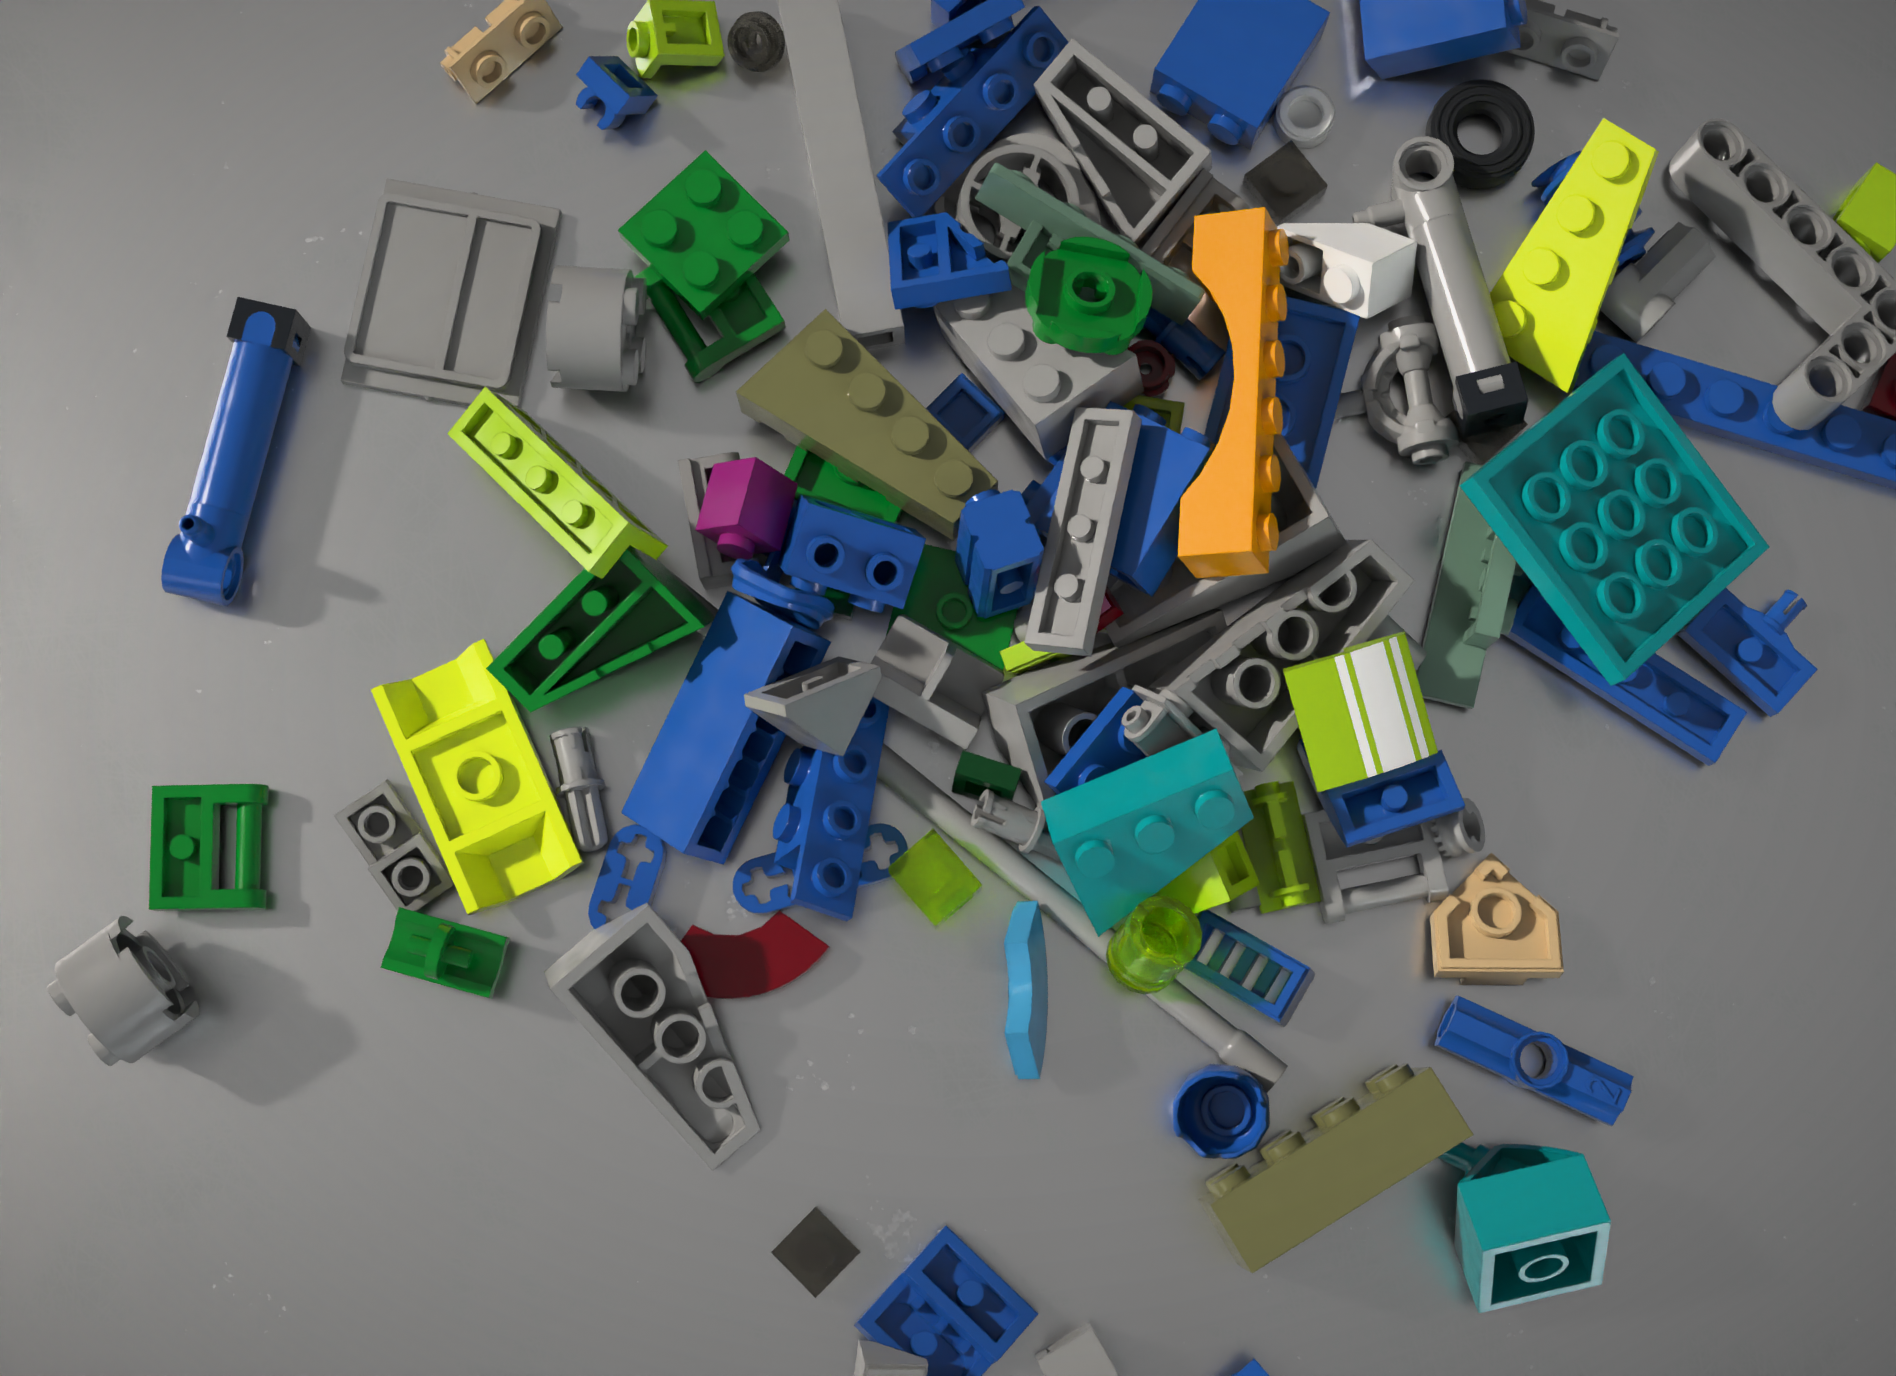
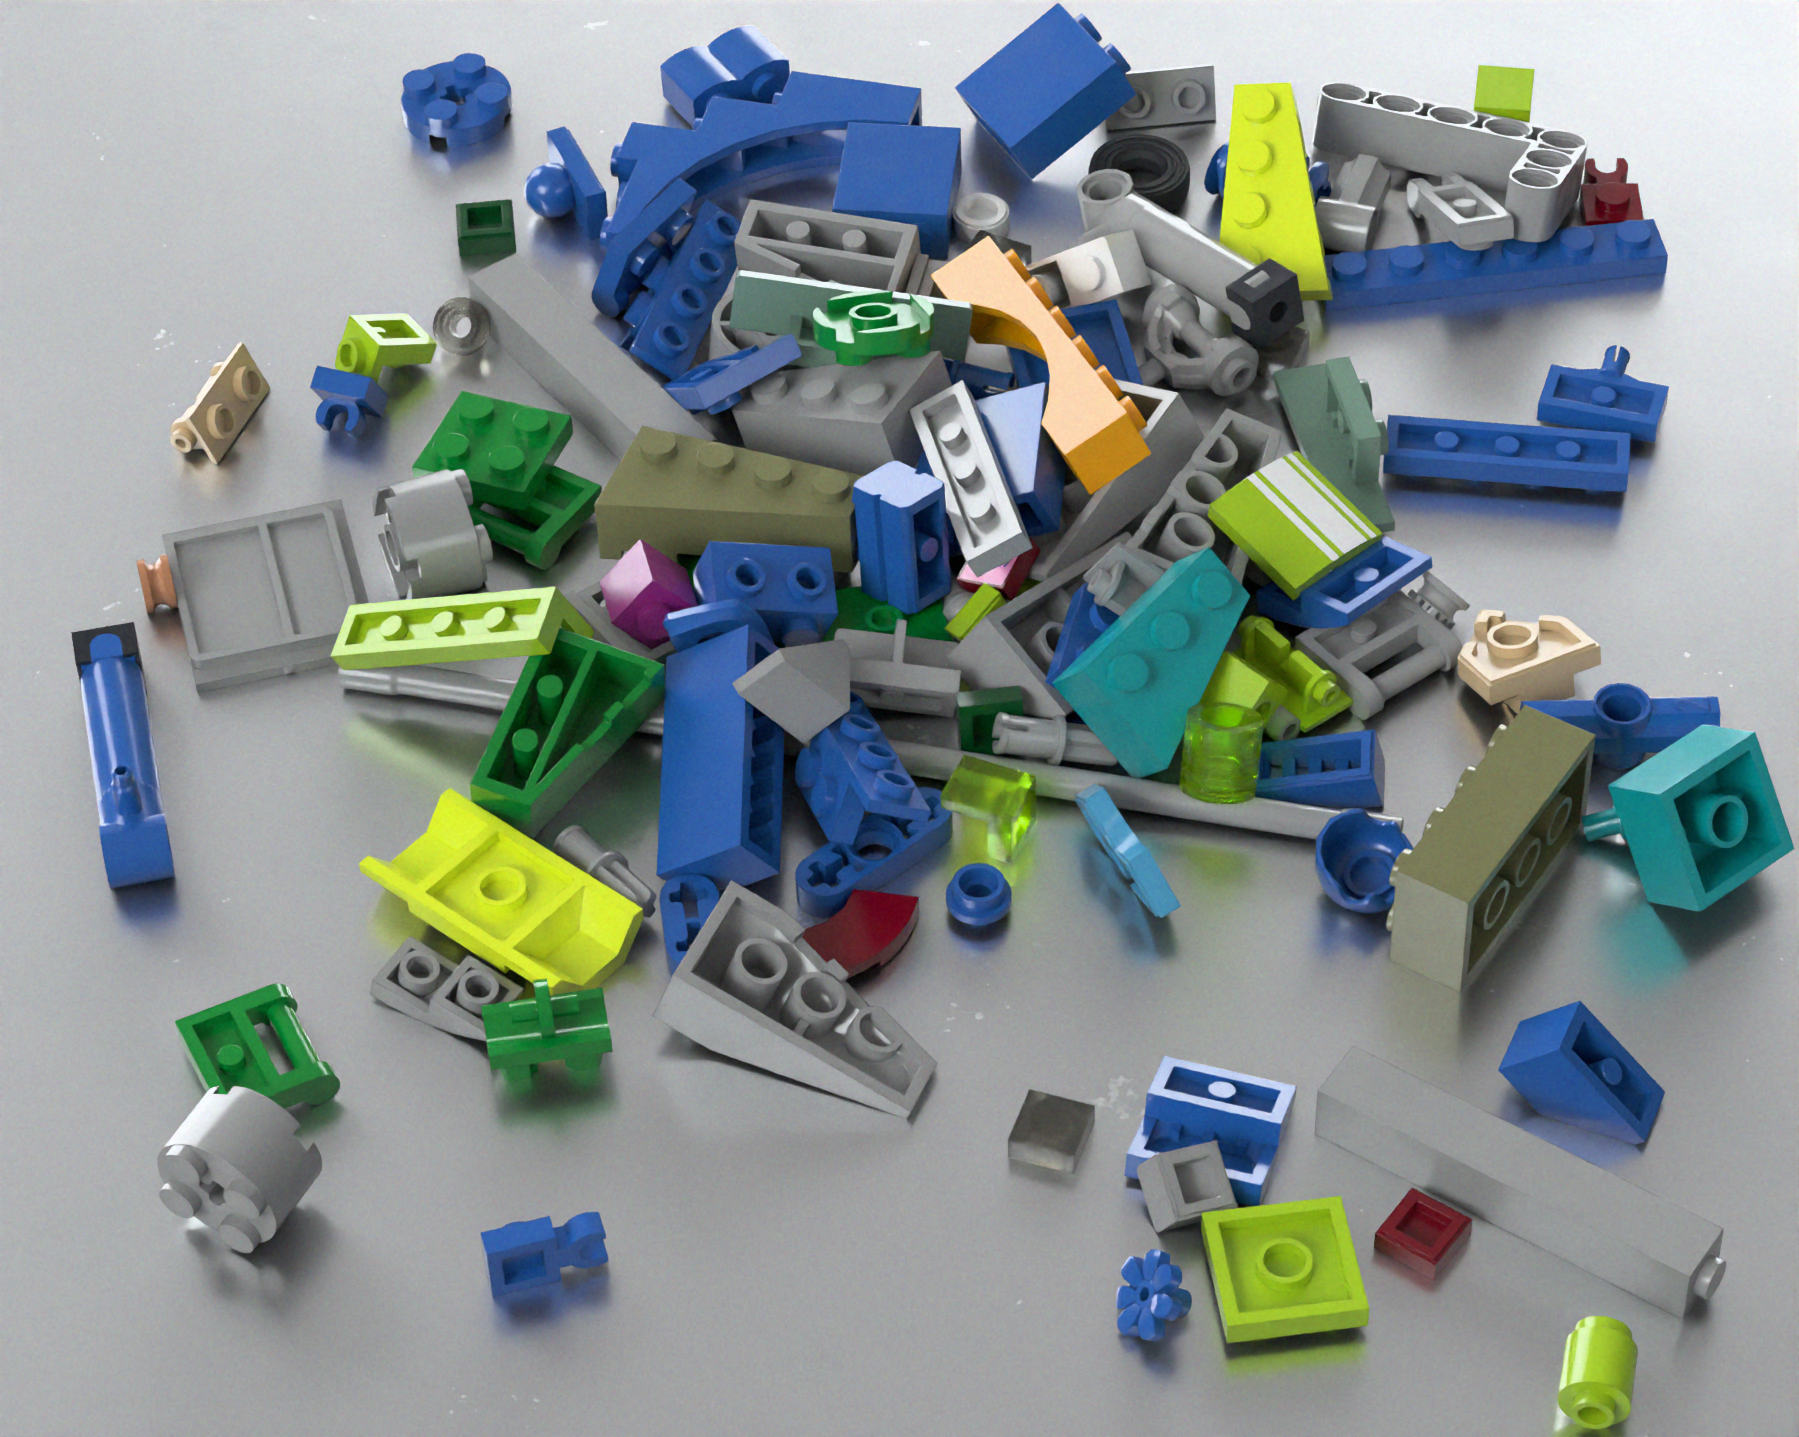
camera: 25 degrees left, 35 degrees down
teal plate [1459,353,1770,686] -> none
none -> nougat bush [136,554,178,614]
none -> blue plate [480,1212,609,1297]
none -> blue plate [946,863,1012,925]
none -> light grey hinge [1406,173,1514,251]

